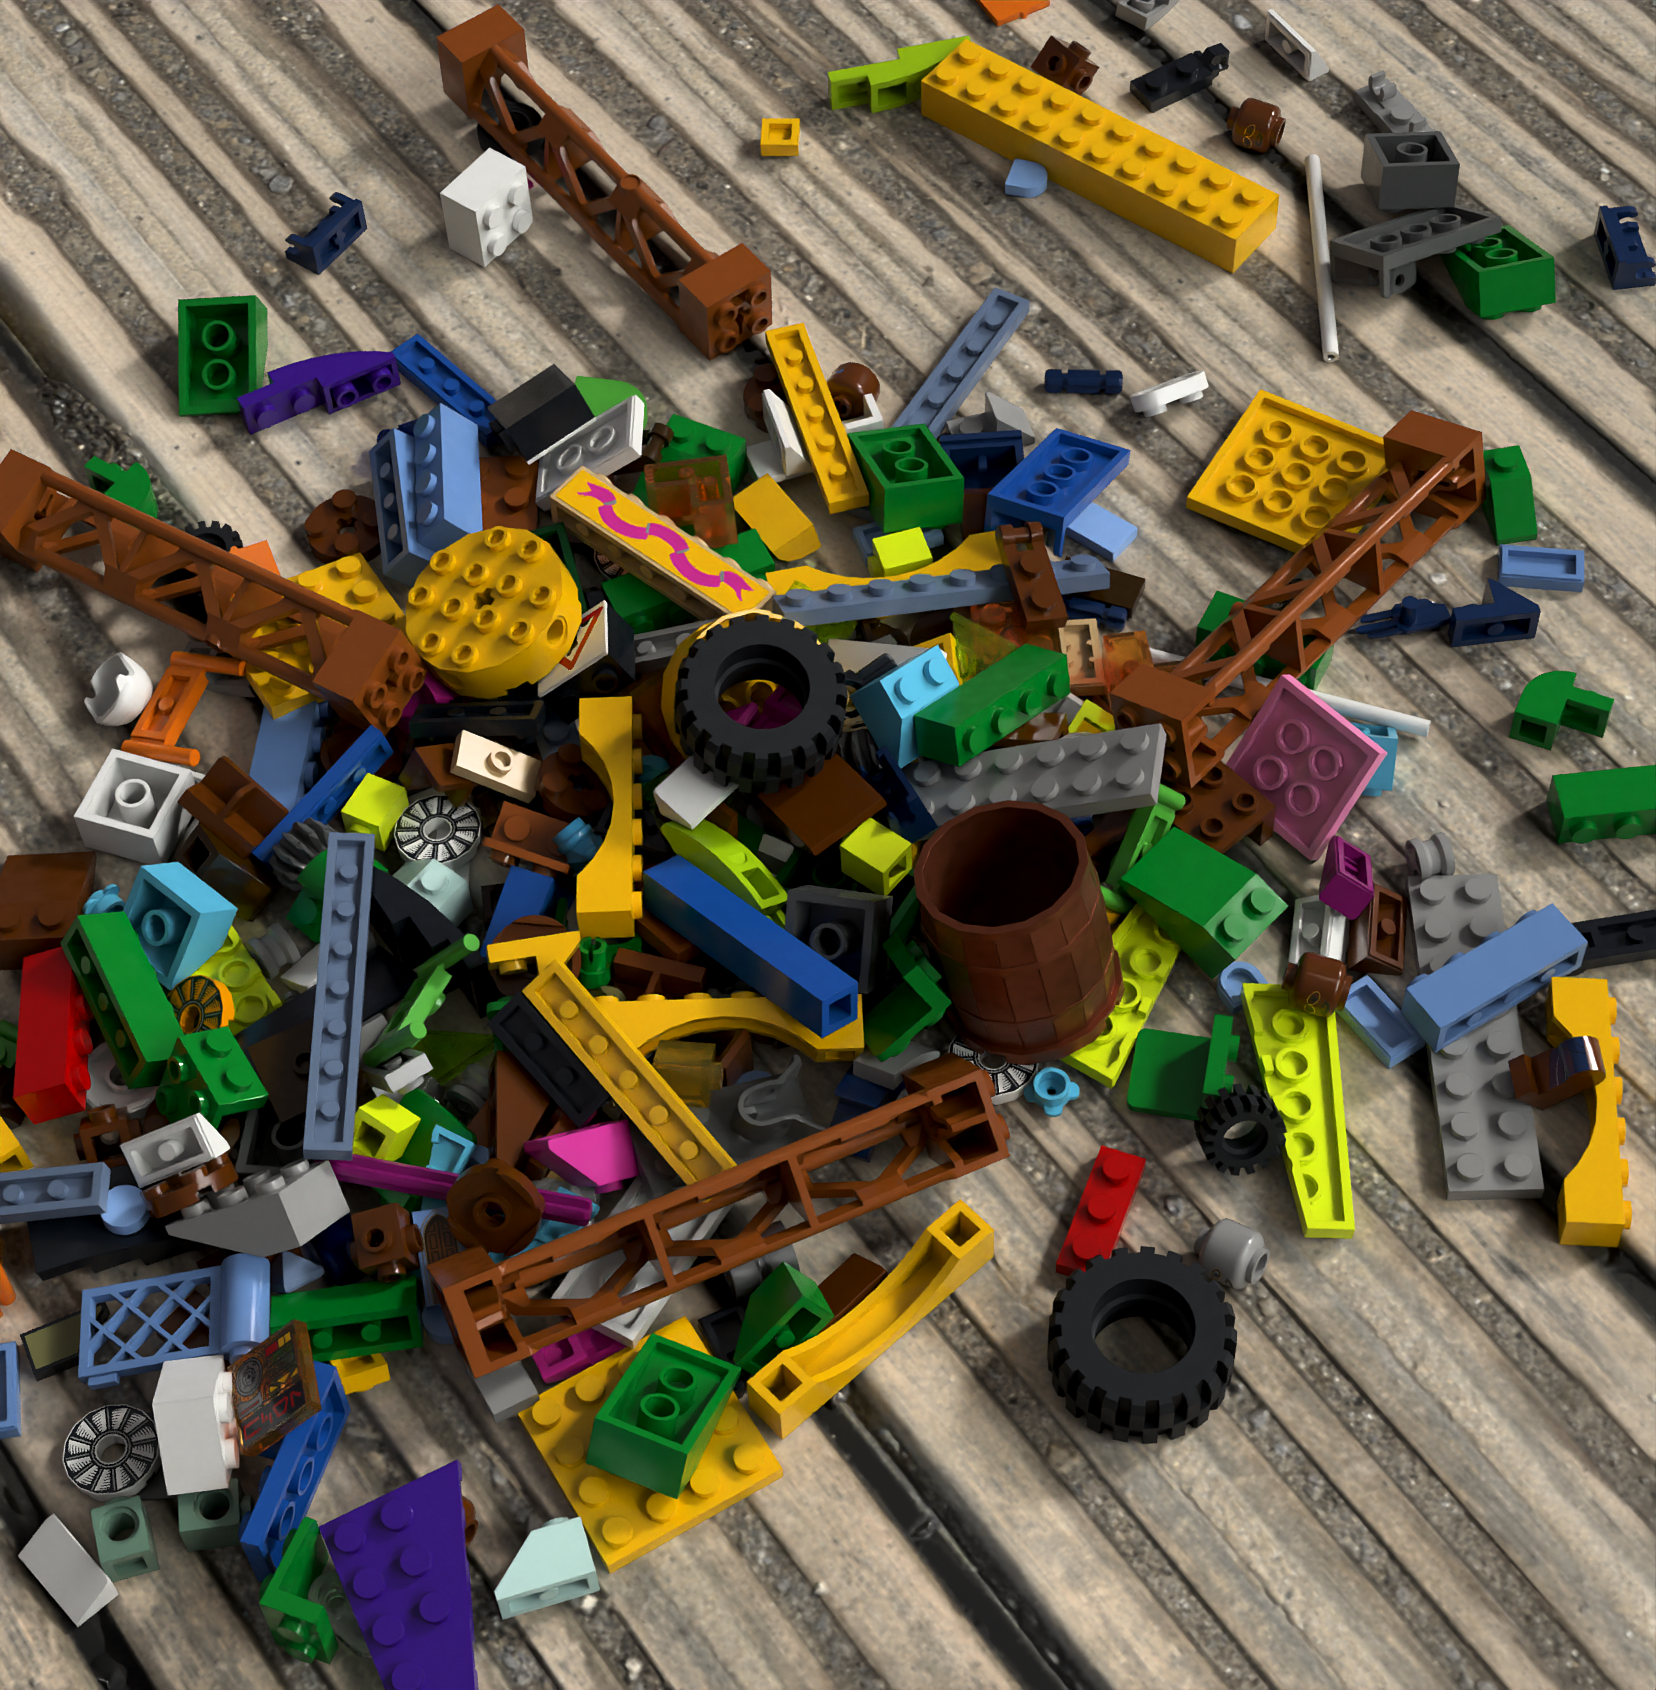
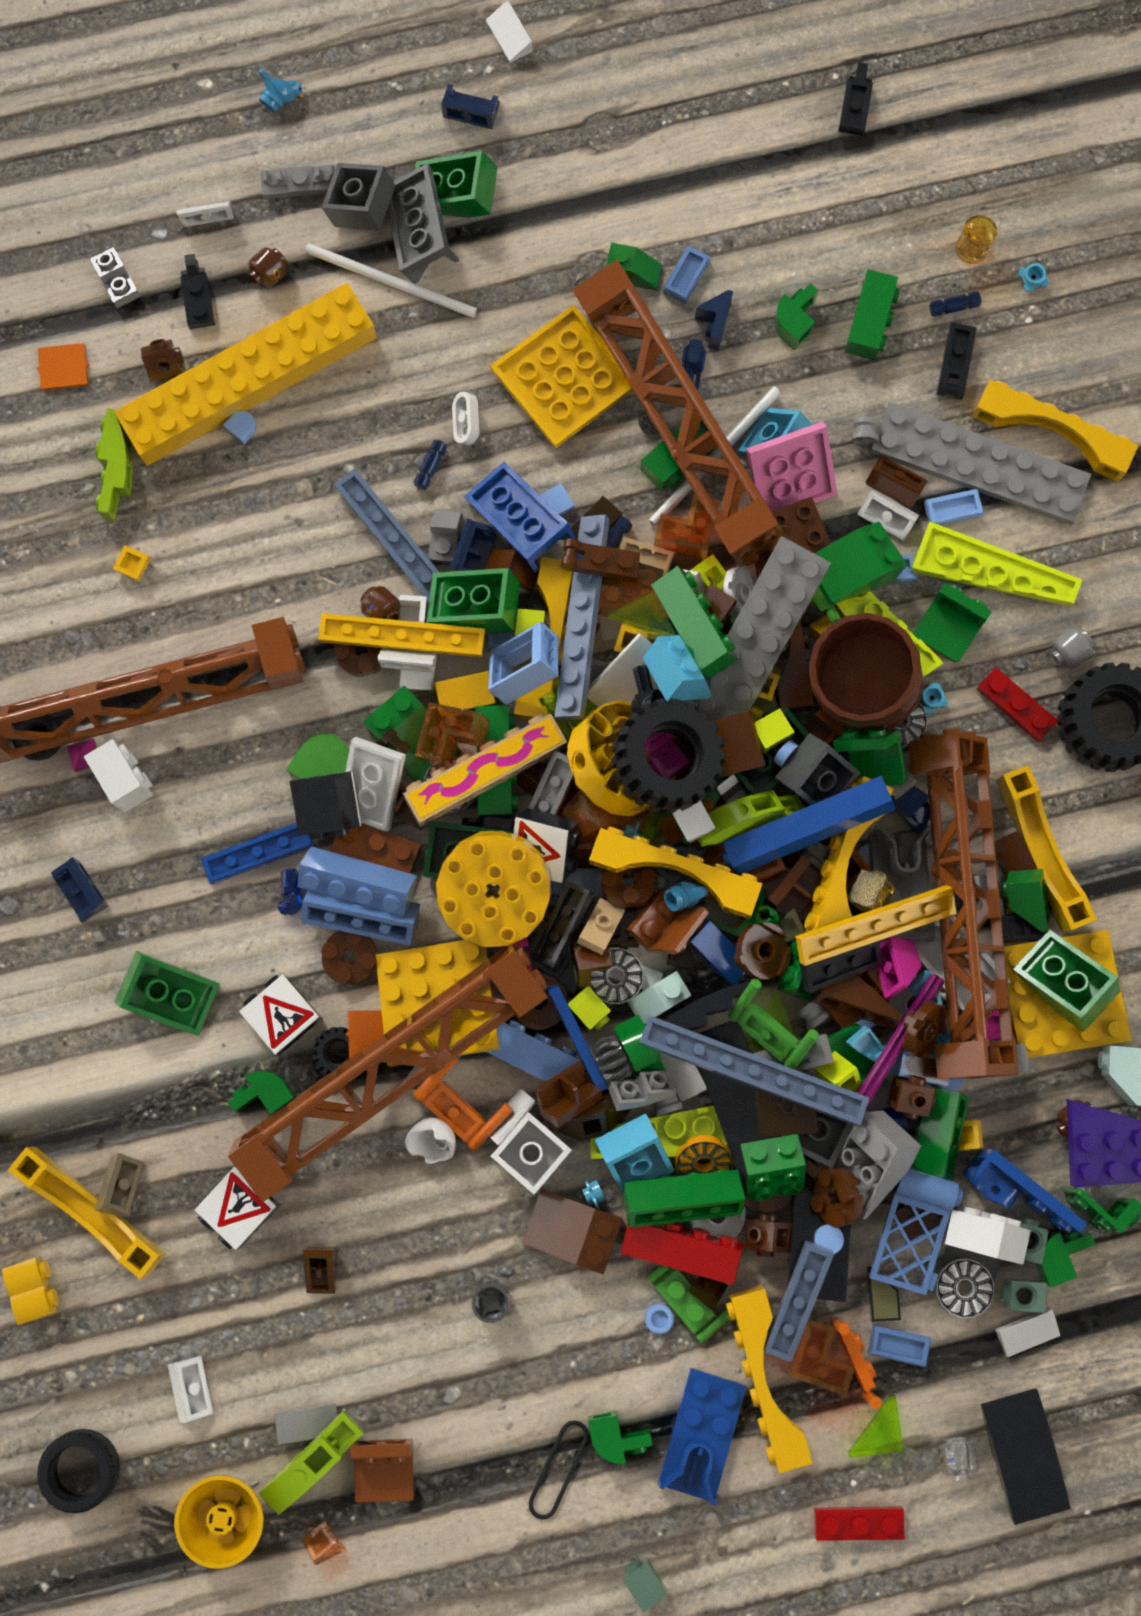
camera: 70 degrees left, 25 degrees up
white slope [120,1112,230,1188] -> none
tile [227,1319,322,1458] -> none
dark purple slope [237,351,401,435] -> none
yellow slope [486,931,581,976] -> none
dark blue hinge [857,745,938,844] -> none
black tyre [1194,1084,1287,1176] -> none
reddish brown head [1281,952,1353,1018] -> none
magenta slope [1319,835,1374,920] -> none
medium blue brick [1401,903,1588,1053] -> none
reddish brown leg [1508,1036,1606,1111] -> none
none -> piece [239,974,323,1056]
none -> dark azure animal [258,68,303,113]
none -> light blue window [488,621,559,705]
none -> light grey slope [608,1070,675,1111]
none -> light blue tile [774,740,799,768]
none -> green brick [1036,1231,1096,1287]

